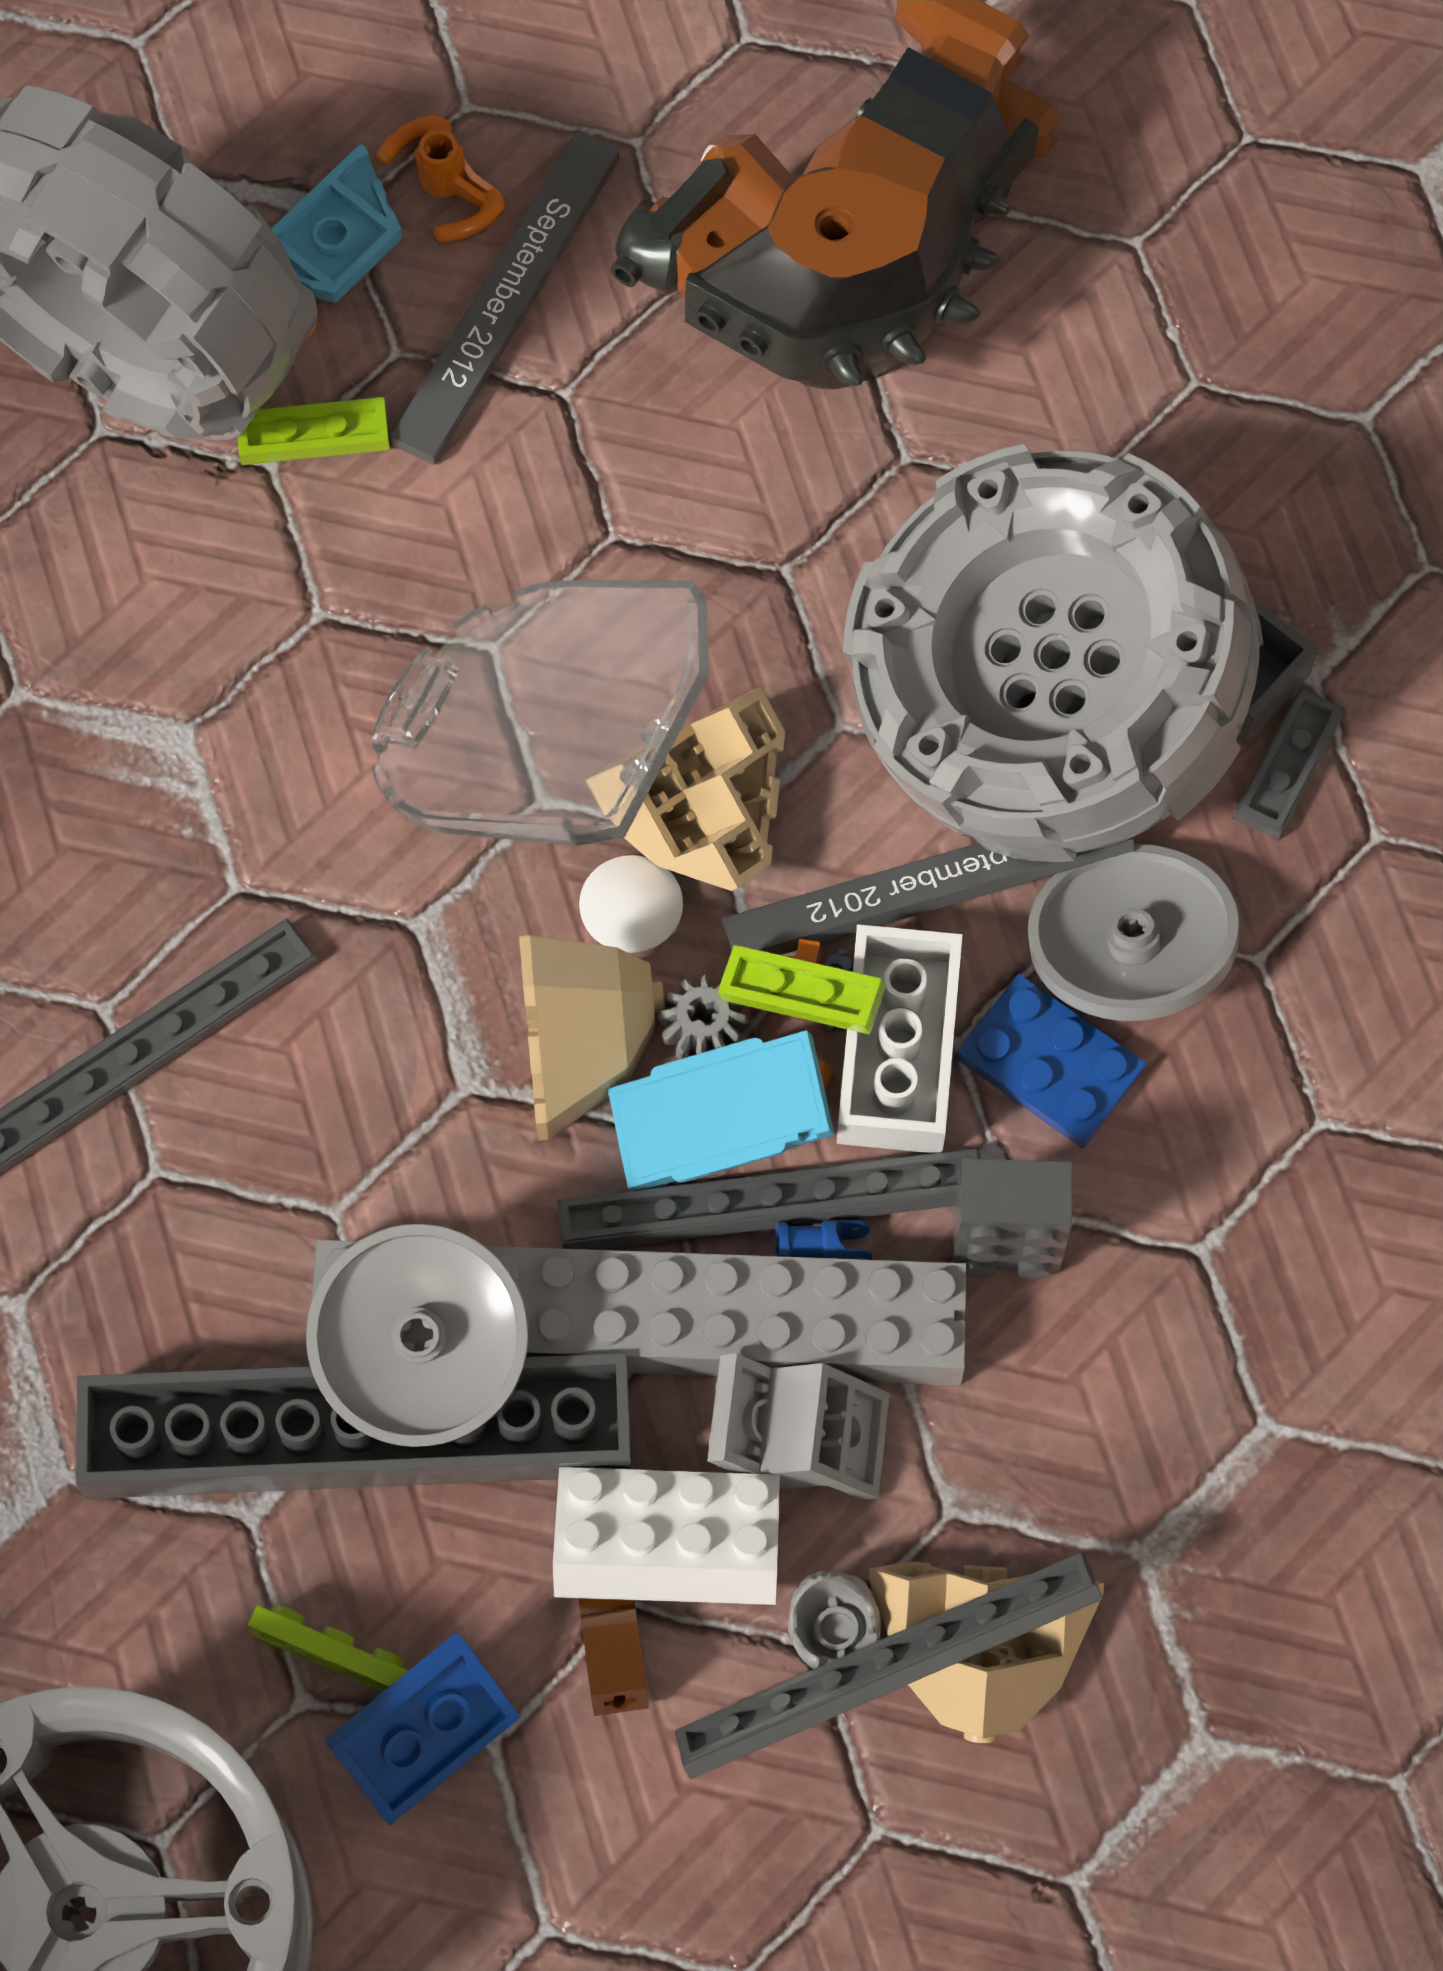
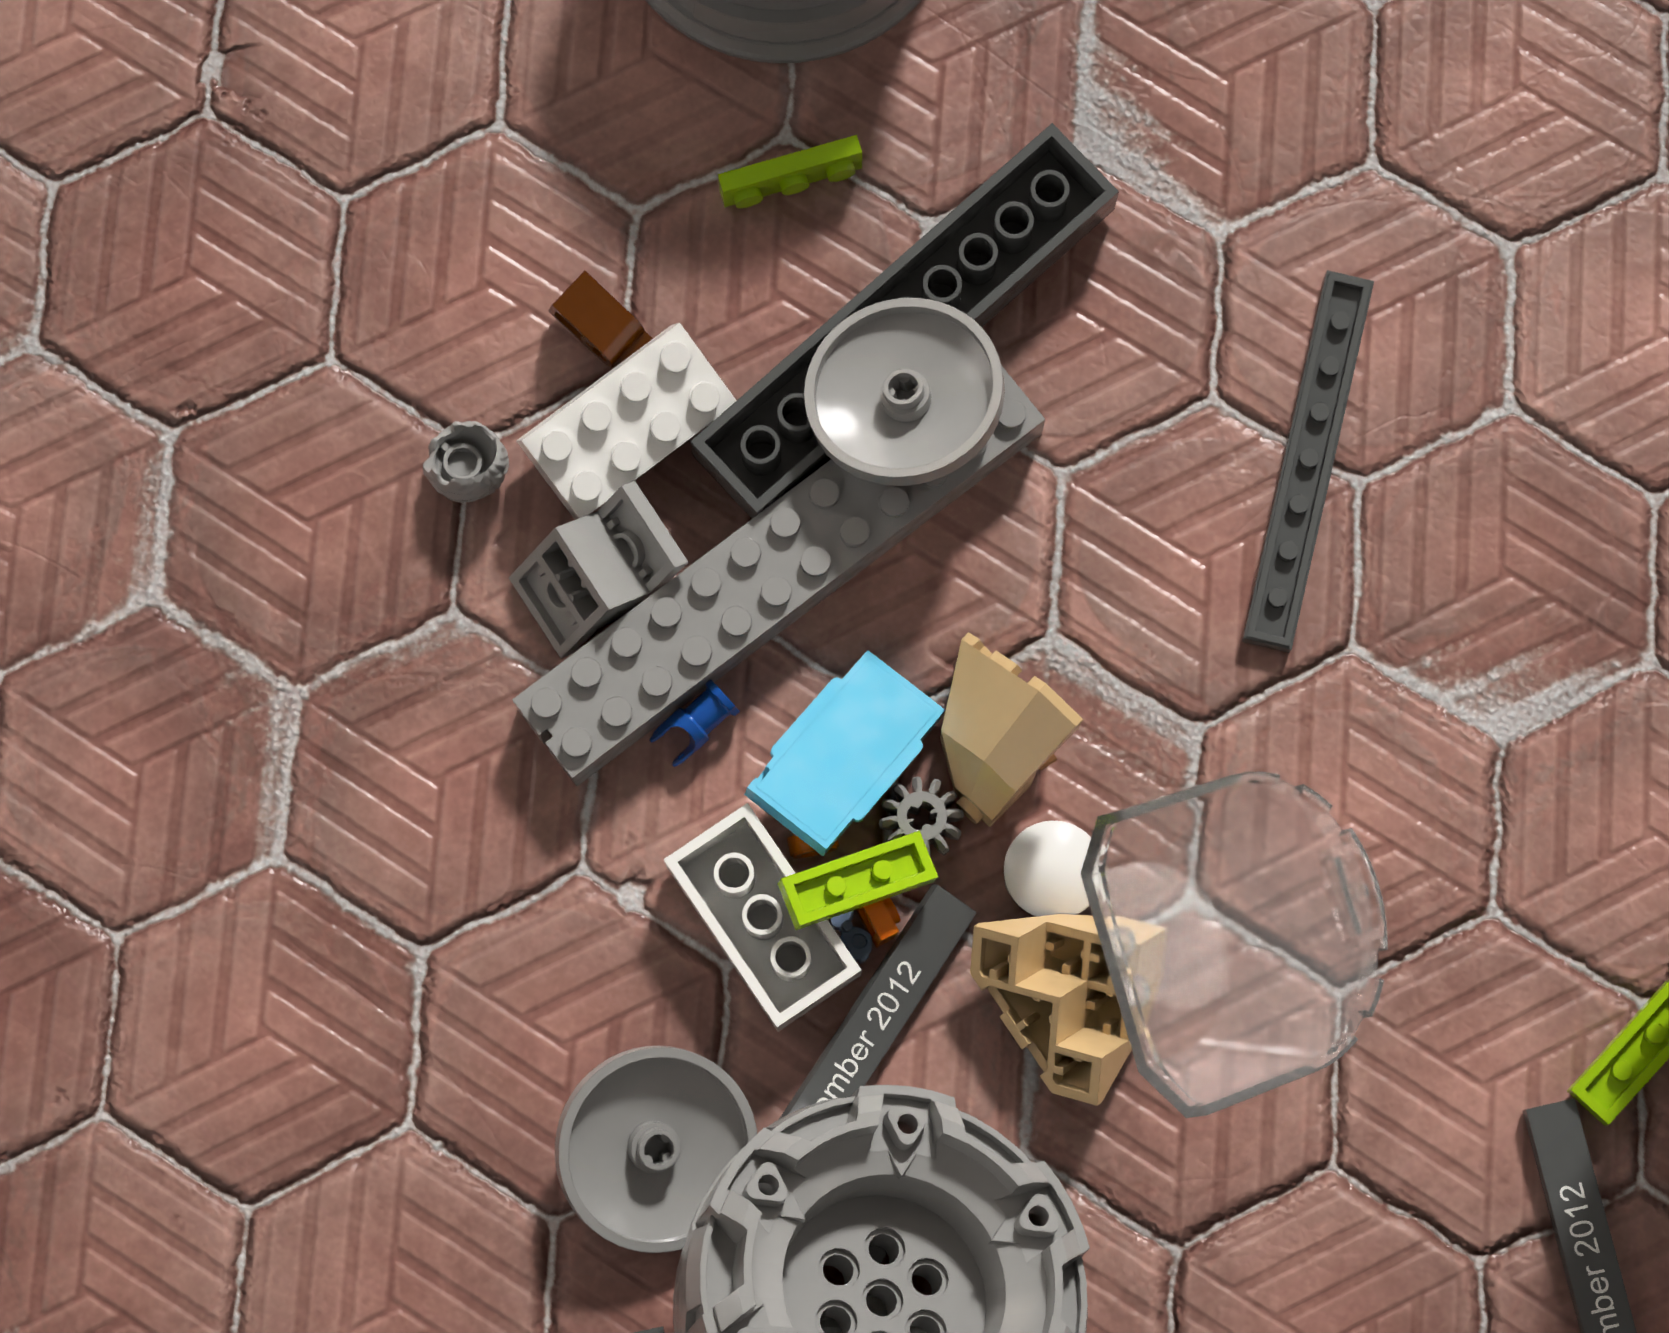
camera: 140 degrees right, 10 degrees up
blue plate [324,1632,521,1826] -> none
dark grey tile [557,1148,981,1250] -> none
dark grey tile [675,1552,1103,1780] -> none
tan brick [869,1562,1104,1743] -> none
dark grey piece [952,1159,1072,1279] -> none
blue plate [956,973,1147,1149] -> none

